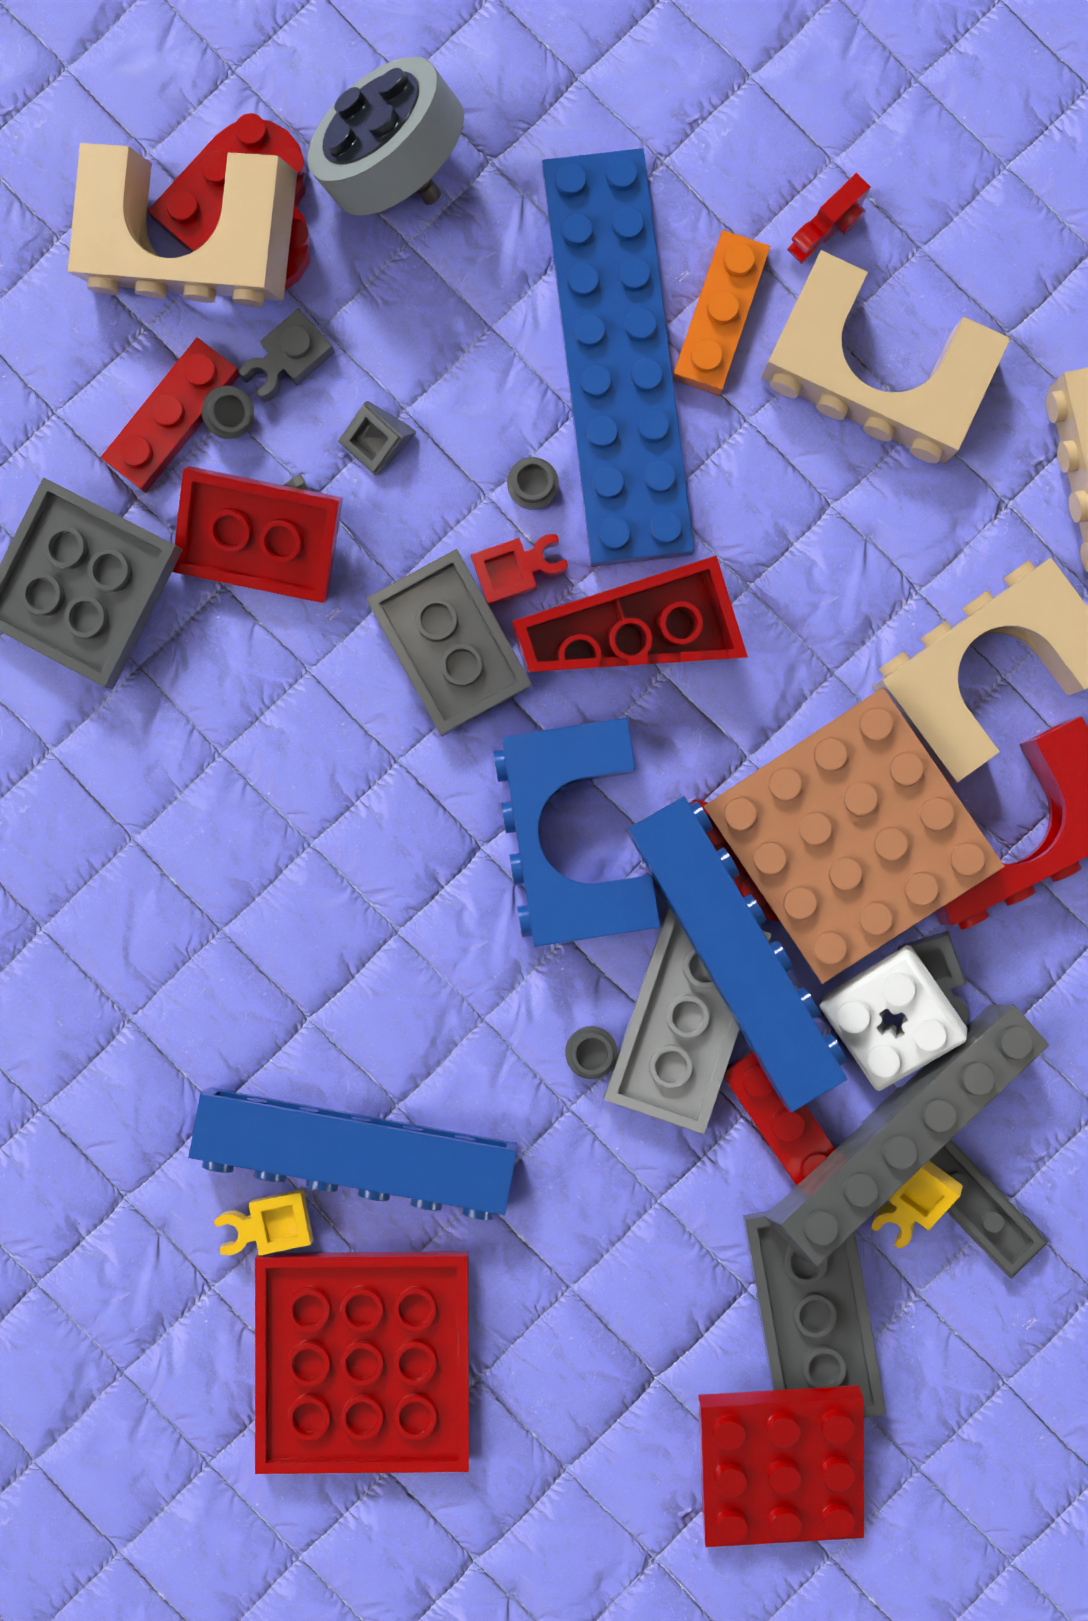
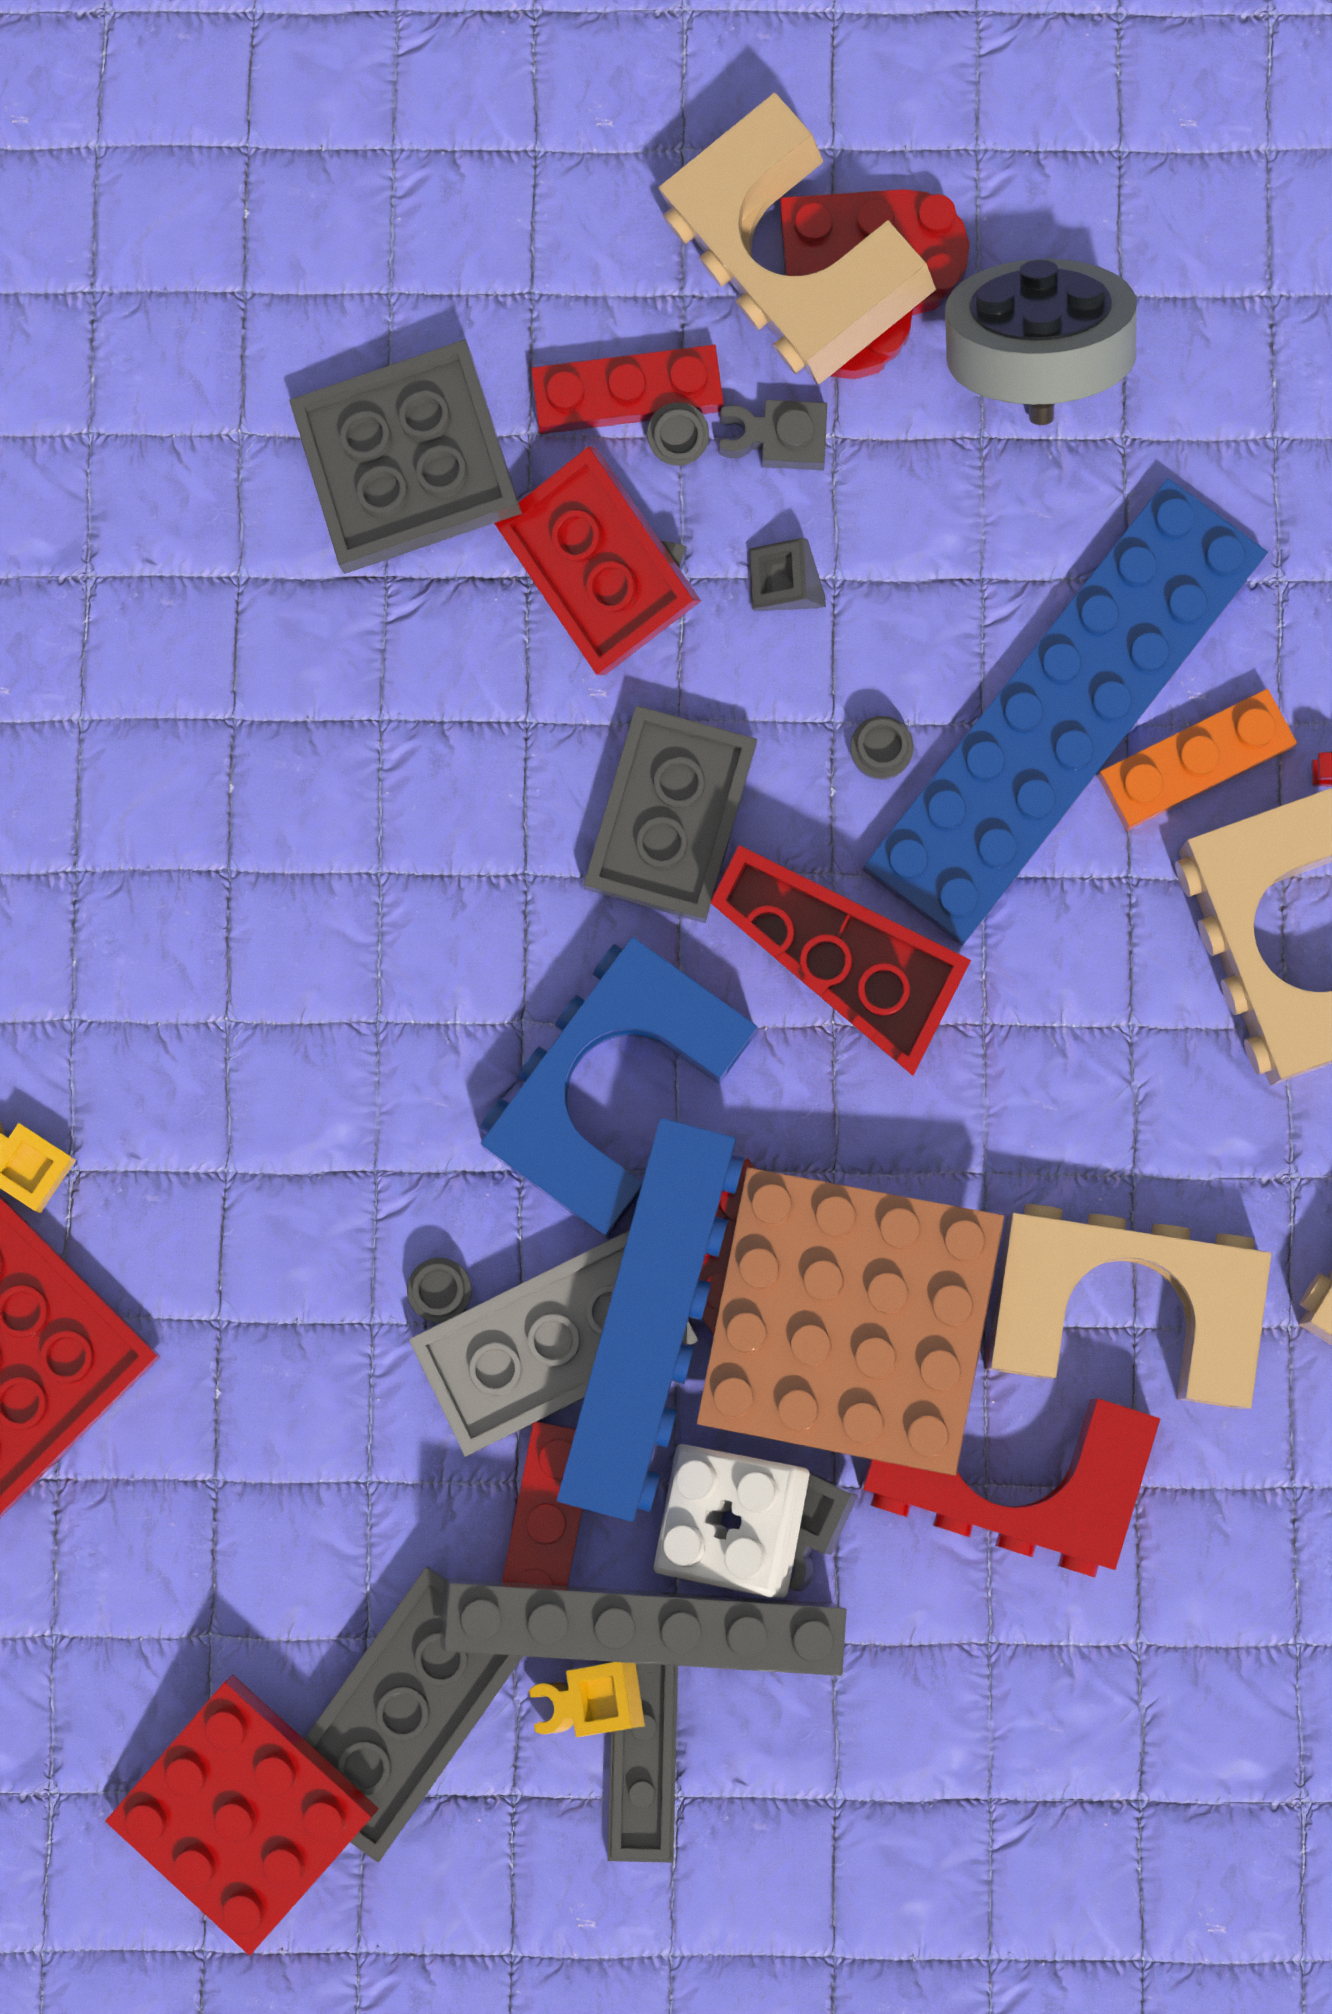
camera: 55 degrees right, 5 degrees down
blue brick [188,1088,517,1220] -> none
red plate [471,534,568,606] -> none

